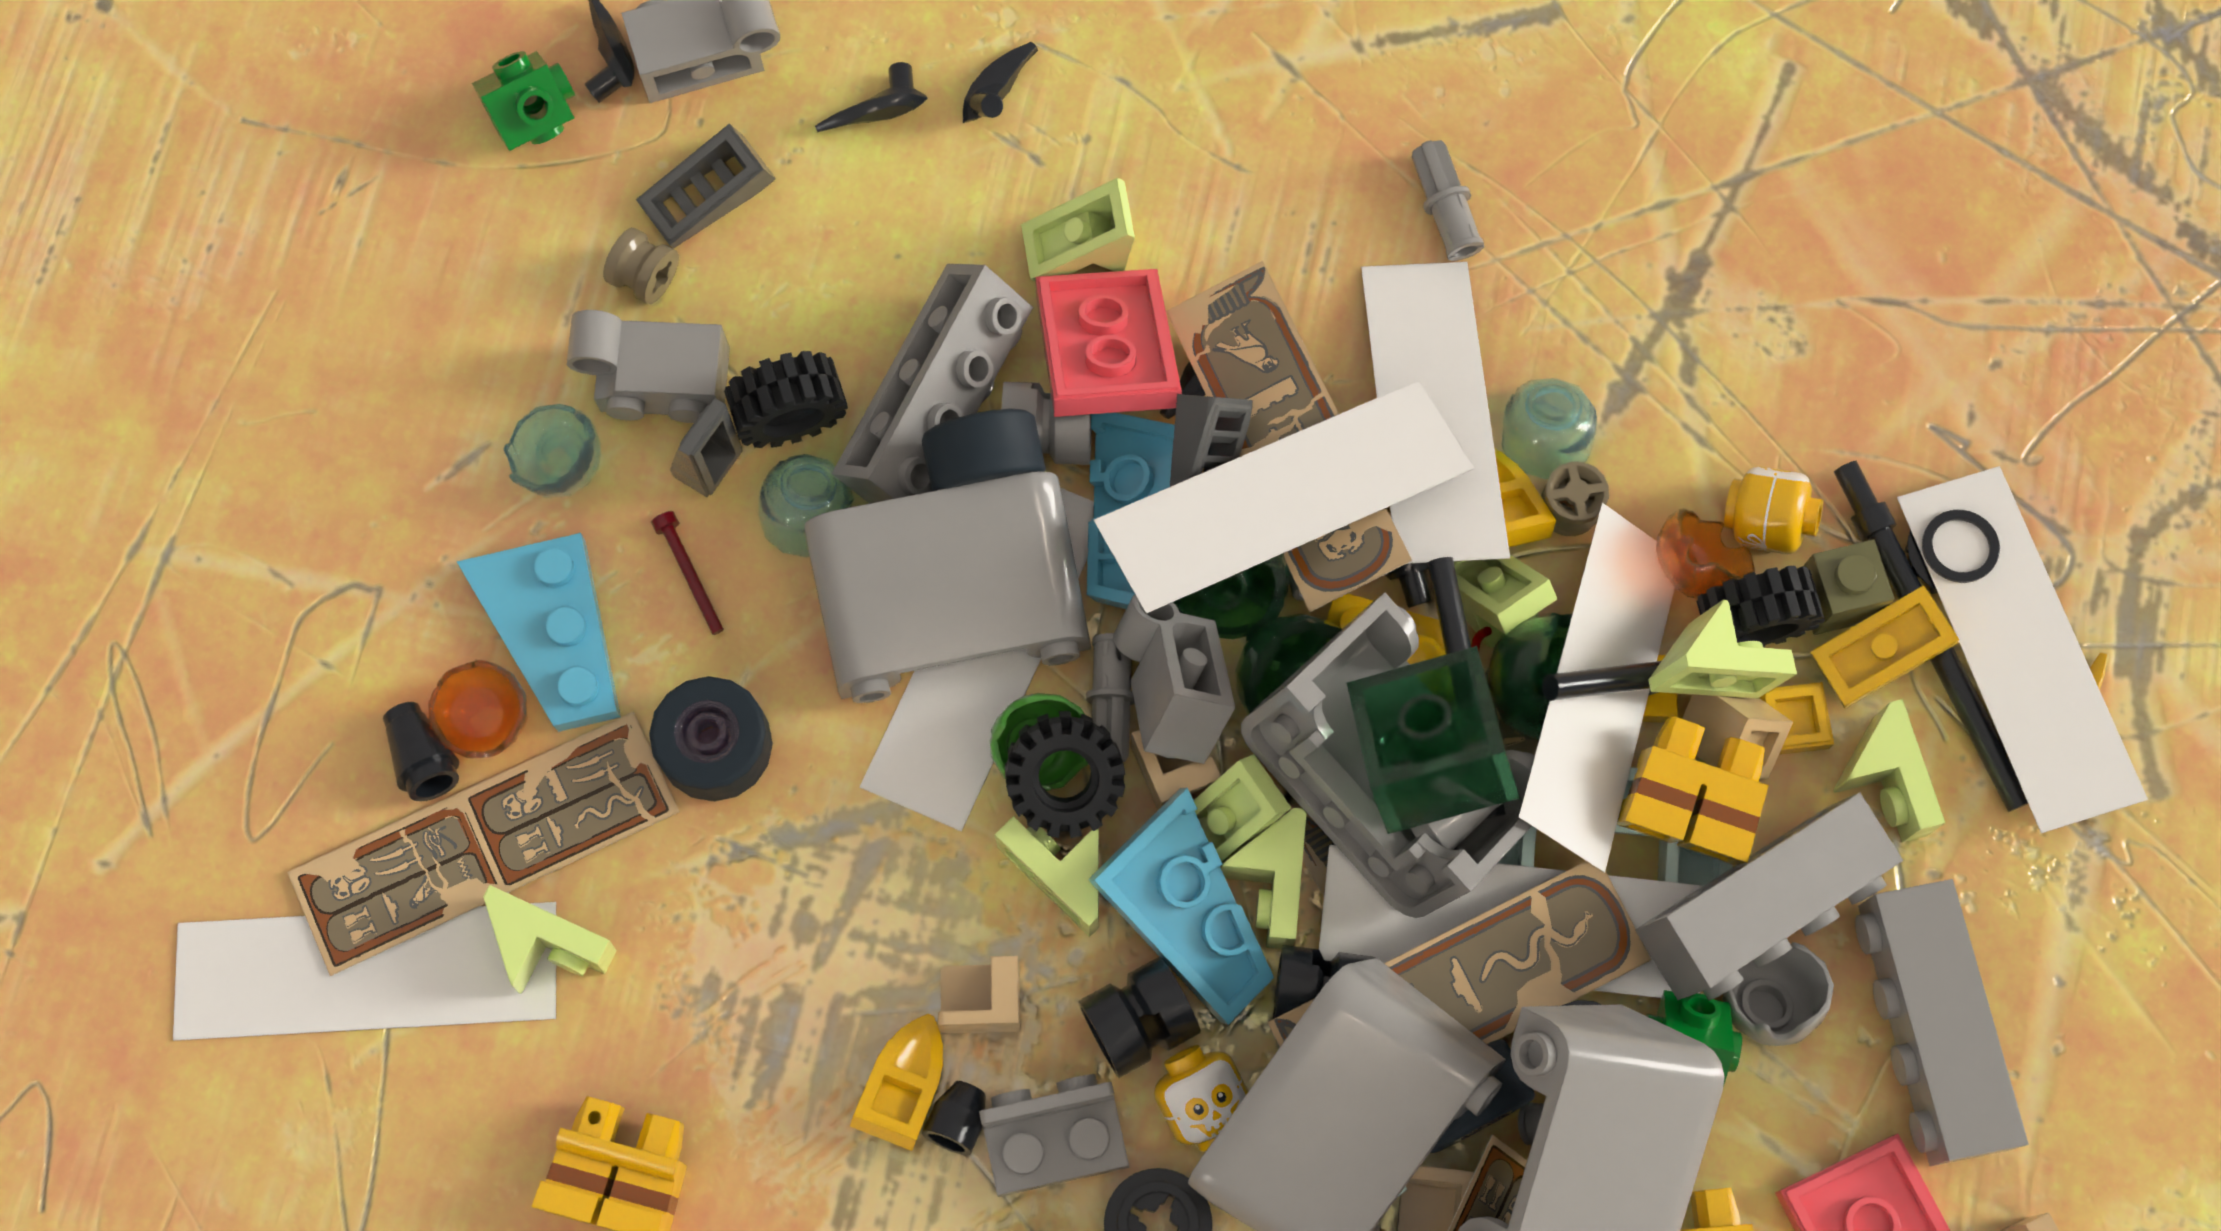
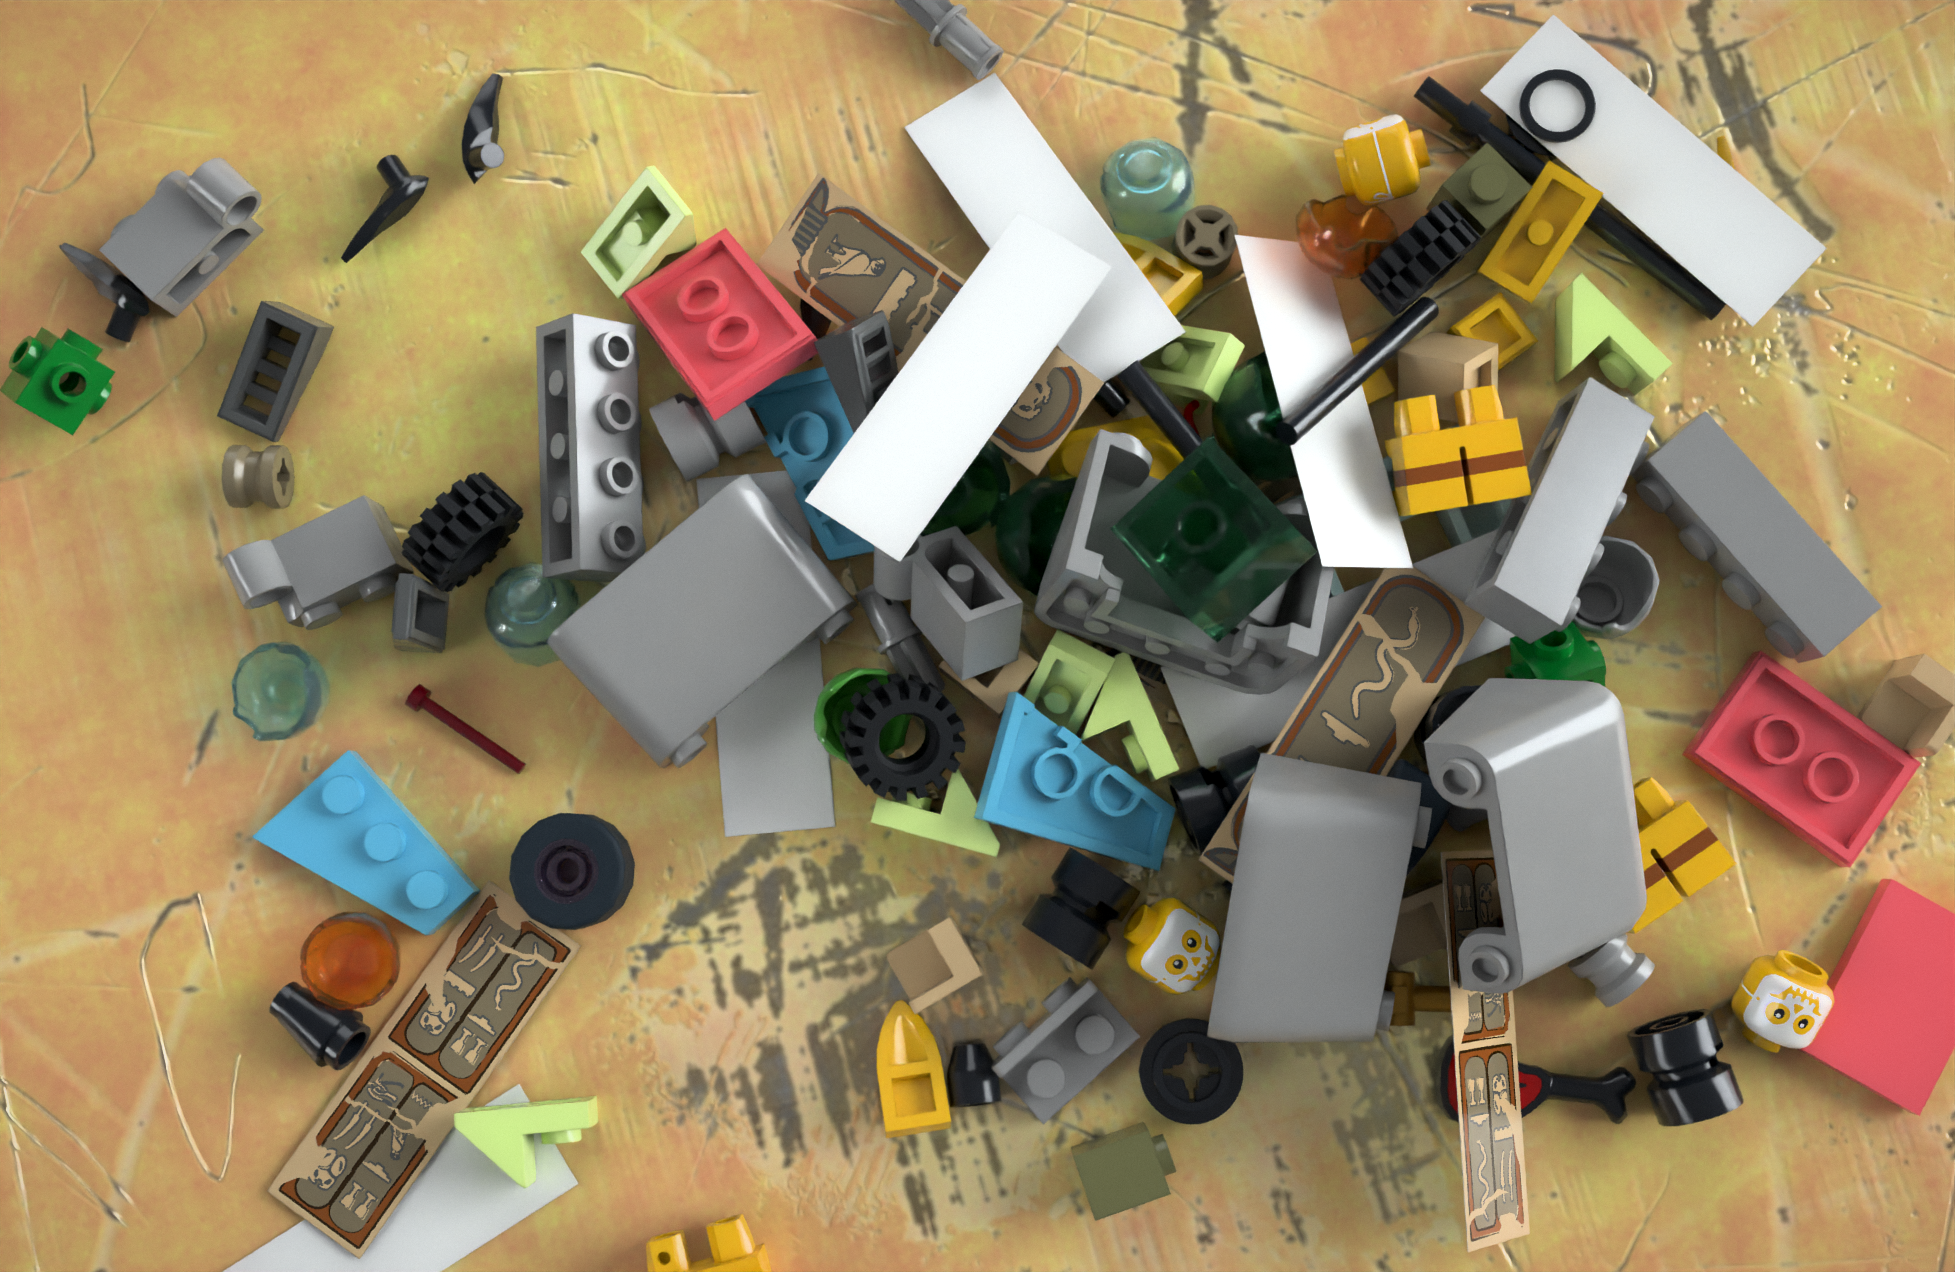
camera: 25 degrees left, 10 degrees up
black wheel [922,409,1046,491] -> none
yellowish green slope [1648,600,1797,699] -> none

